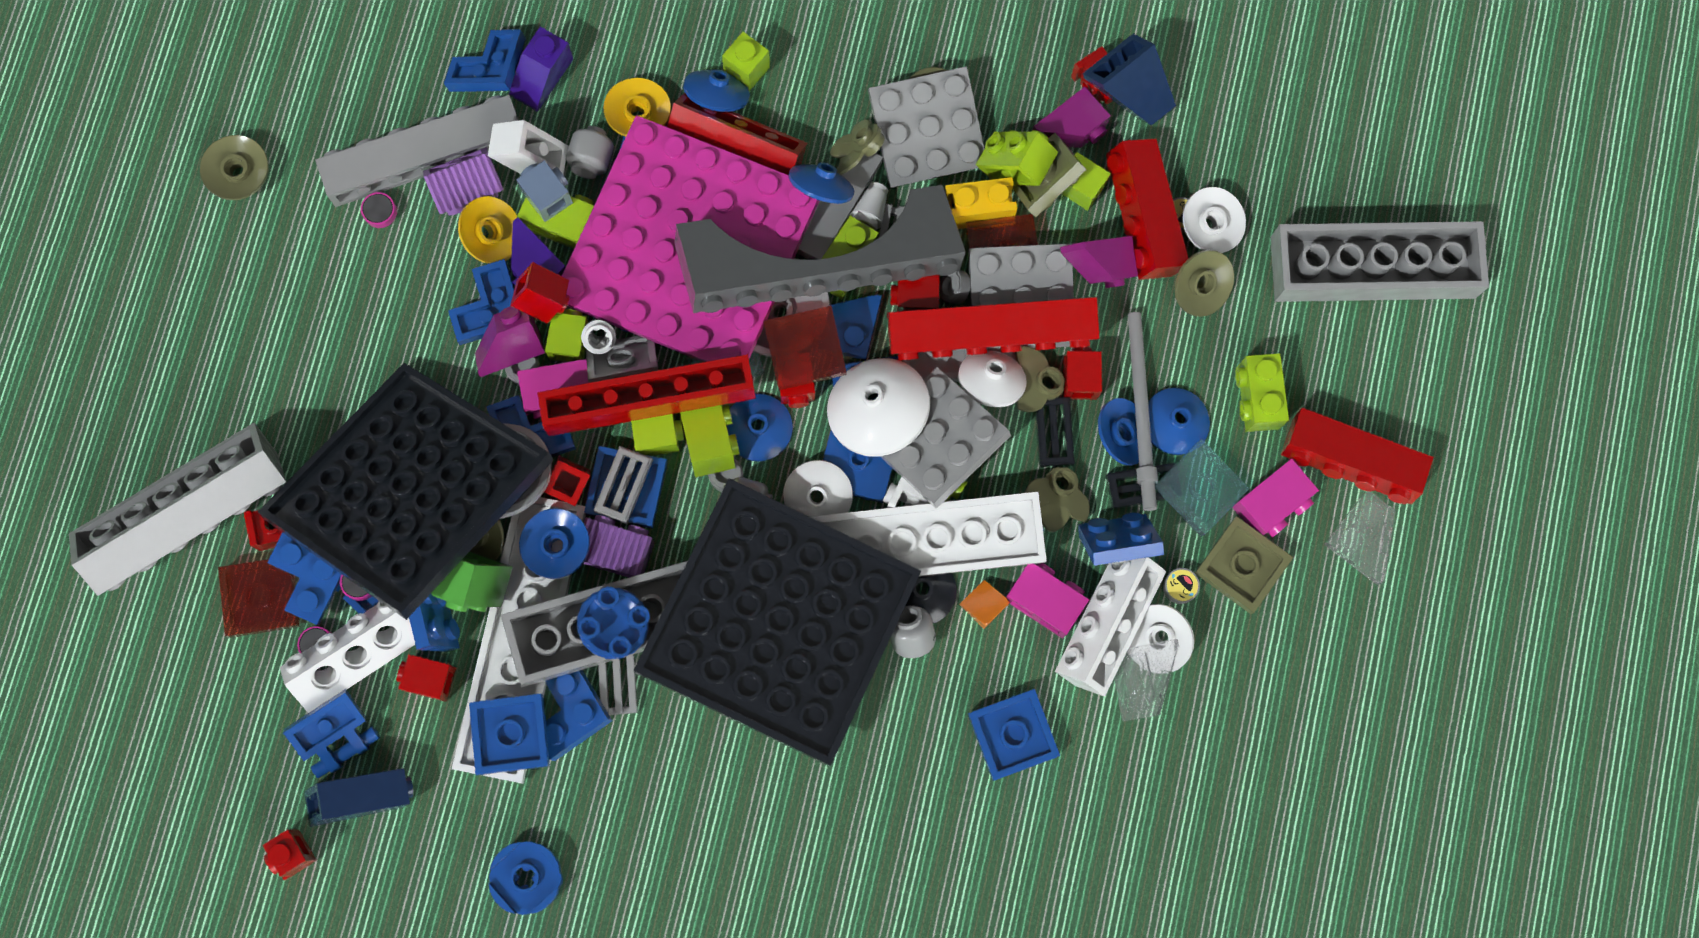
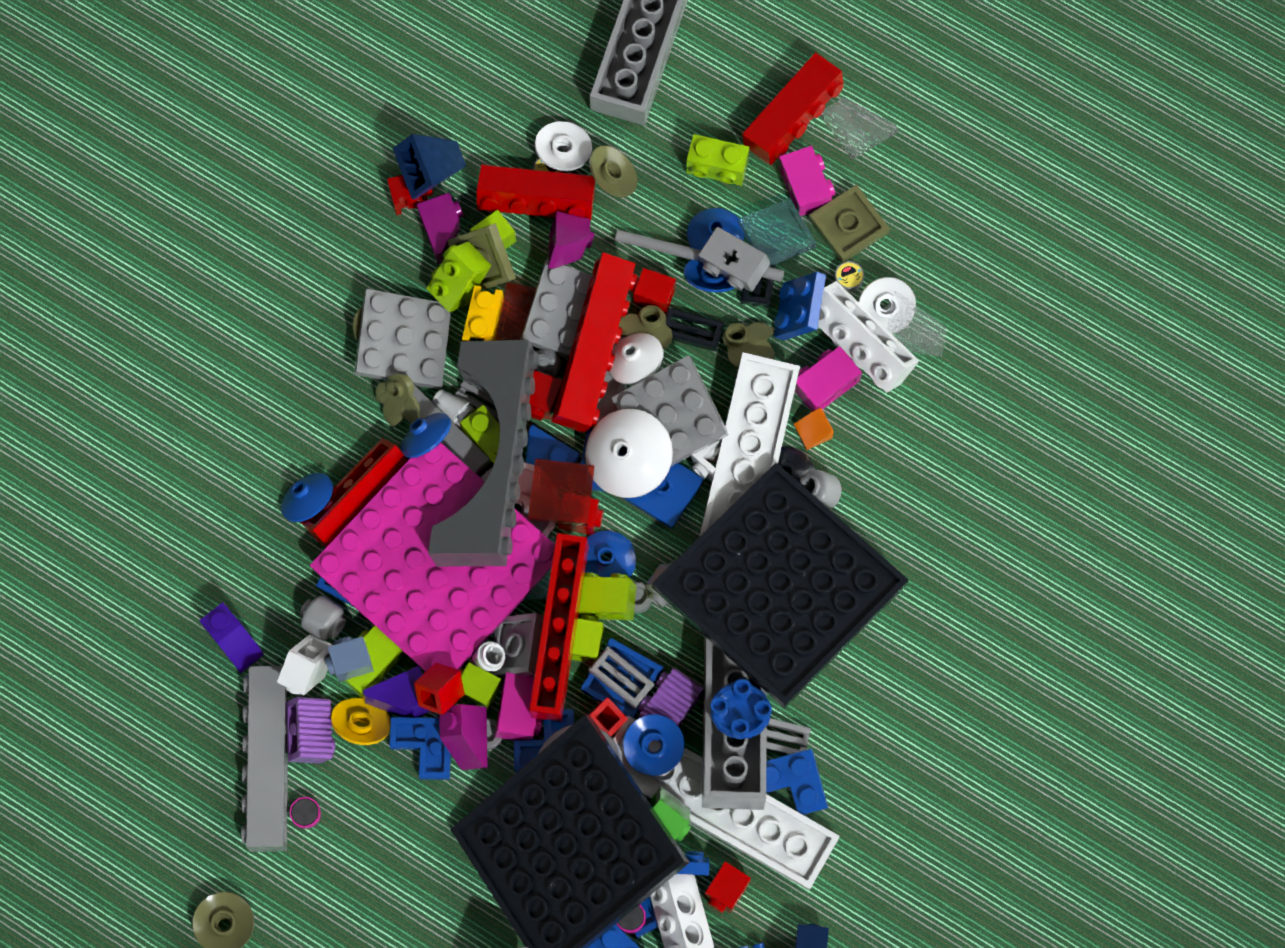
camera: 65 degrees left, 5 degrees down
blue plate [444,29,526,92] -> none
blue plate [469,694,550,775] -> none
blue plate [489,841,563,915] -> none
yellow dish [603,78,671,137] -> none
lime brick [722,32,770,91] -> none
white dish [783,460,853,517] -> none
blue plate [968,689,1060,781] -> none
none -> light grey brick [698,227,770,292]

